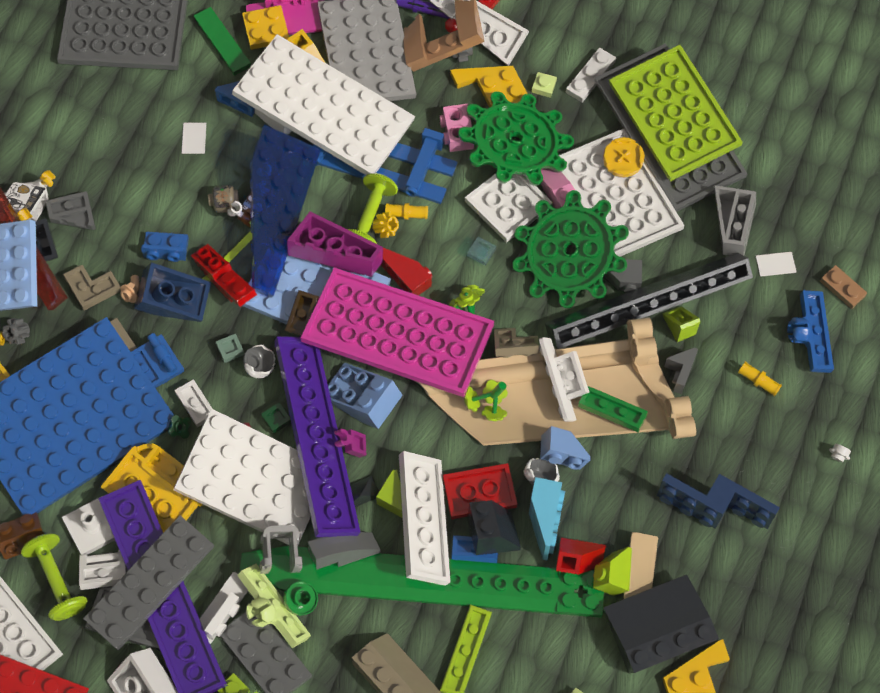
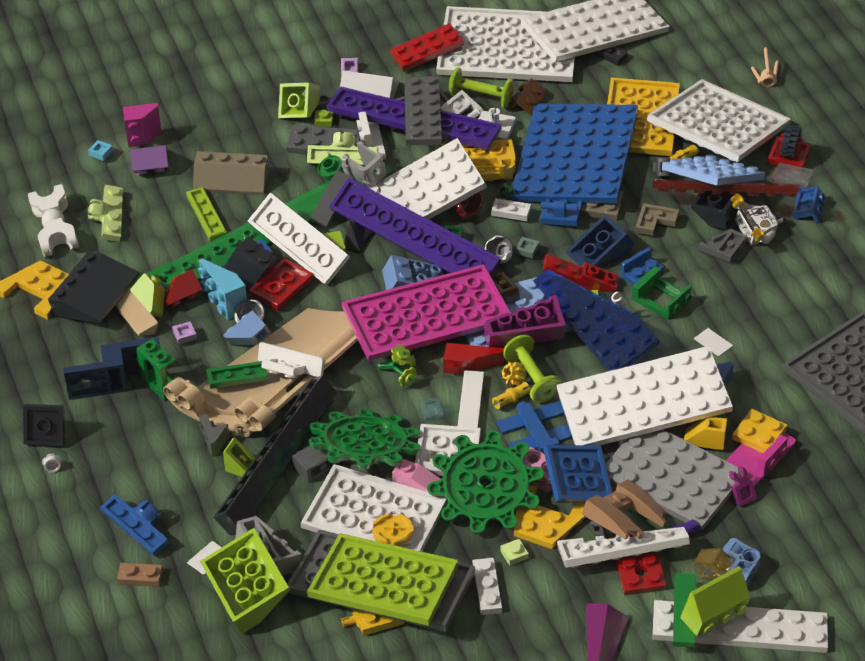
camera: 140 degrees right, 20 degrees down
light nougat plate [120,275,140,303] -> none
green tile [194,7,251,76] -> none
dark tan head [208,185,239,213] -> none
magenta plate [334,429,366,458] -> none
lime plant [464,380,508,421] -> none
dark tan plate [494,328,539,358] -> none
yellow pin [738,361,782,397] -> none
none -> black tile [23,404,65,446]
none -> green panel [136,339,176,401]
none -> lavender plate [172,322,197,344]
none -> lime slope [200,528,290,634]
none -> white tile [458,371,484,428]
none -> blue plate [543,444,612,503]
none -> green panel [631,266,692,320]

